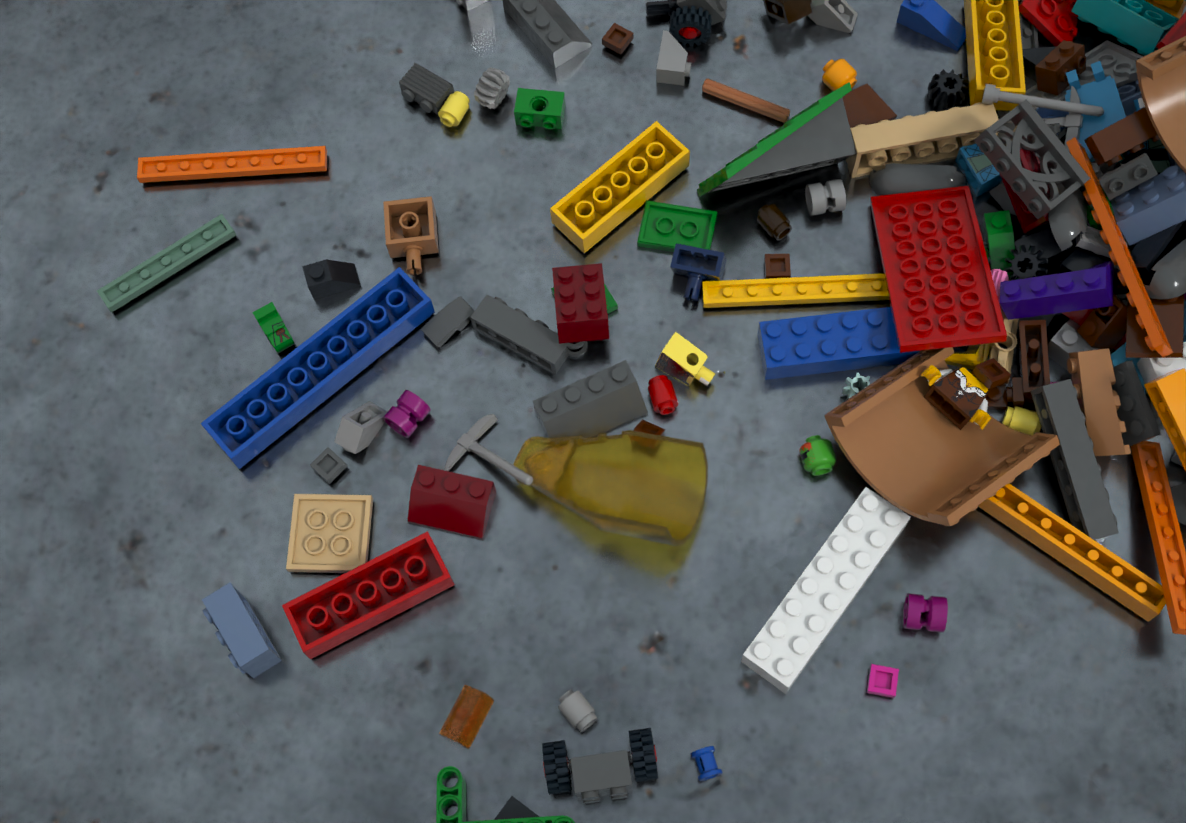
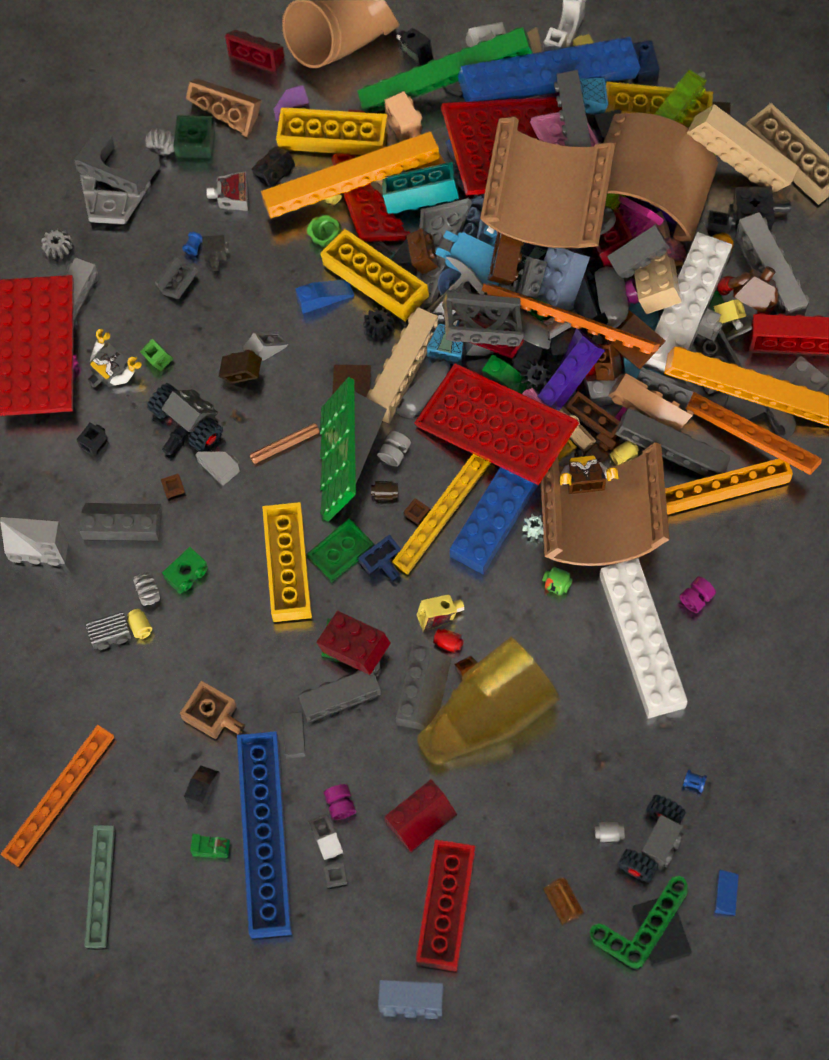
camera: 55 degrees left, 0 degrees up
tan plate [286,494,373,573] -> none
light grey piece [445,414,533,485] -> none
light orange head [822,59,857,92] -> none
dark pink plate [867,664,899,698] -> none
reddish brown plate [972,358,1011,389] -> none
light grey piece [982,84,1104,117] -> none

